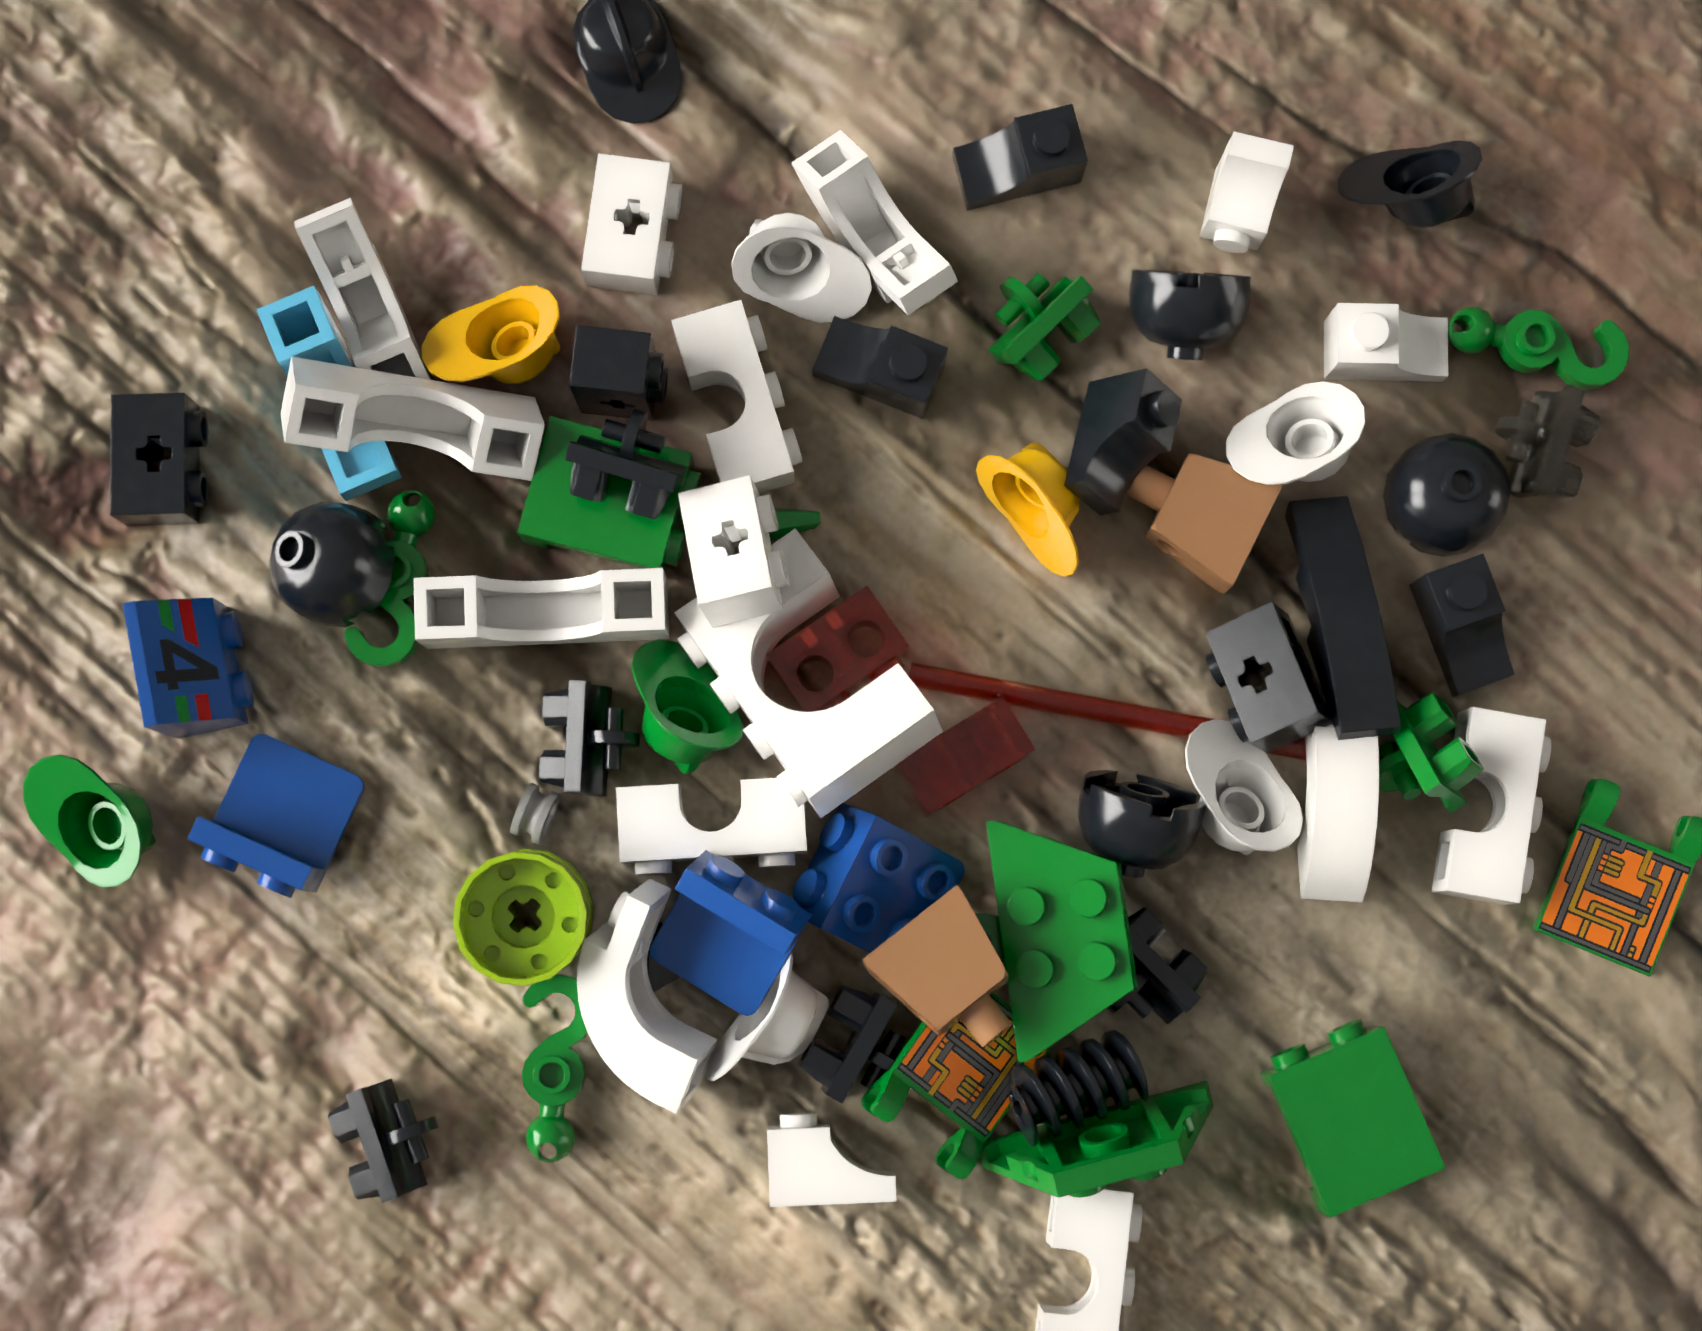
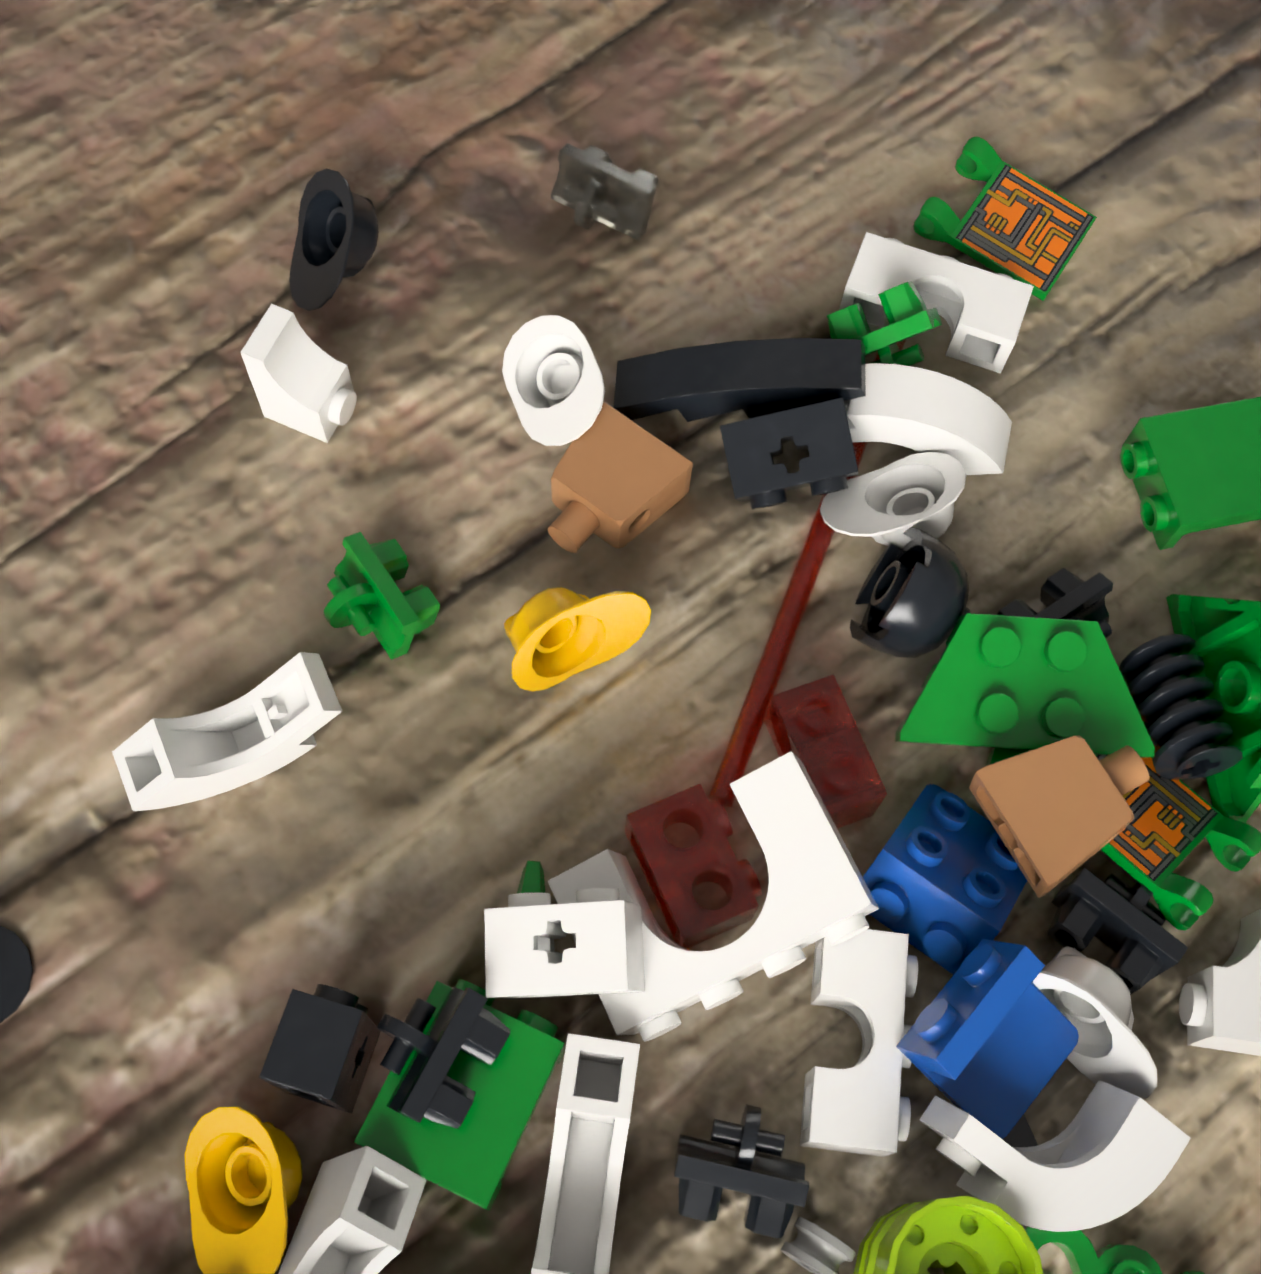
camera: 80 degrees left, 15 degrees down
white brick [581,153,682,295] -> none
green piece [631,639,743,774] -> none
white arch [671,300,803,494] -> none
white piece [731,213,872,323] -> none
black arch [812,316,948,419] -> none
black arch [952,104,1088,211] -> none
black arch [1064,368,1182,516] -> none
black cylinder [1129,270,1251,360] -> none
white arch [1324,303,1448,382] -> none
black cylinder [1383,433,1511,557] -> none
black arch [1409,554,1515,697] -> none
green piece [1448,307,1629,390] -> none

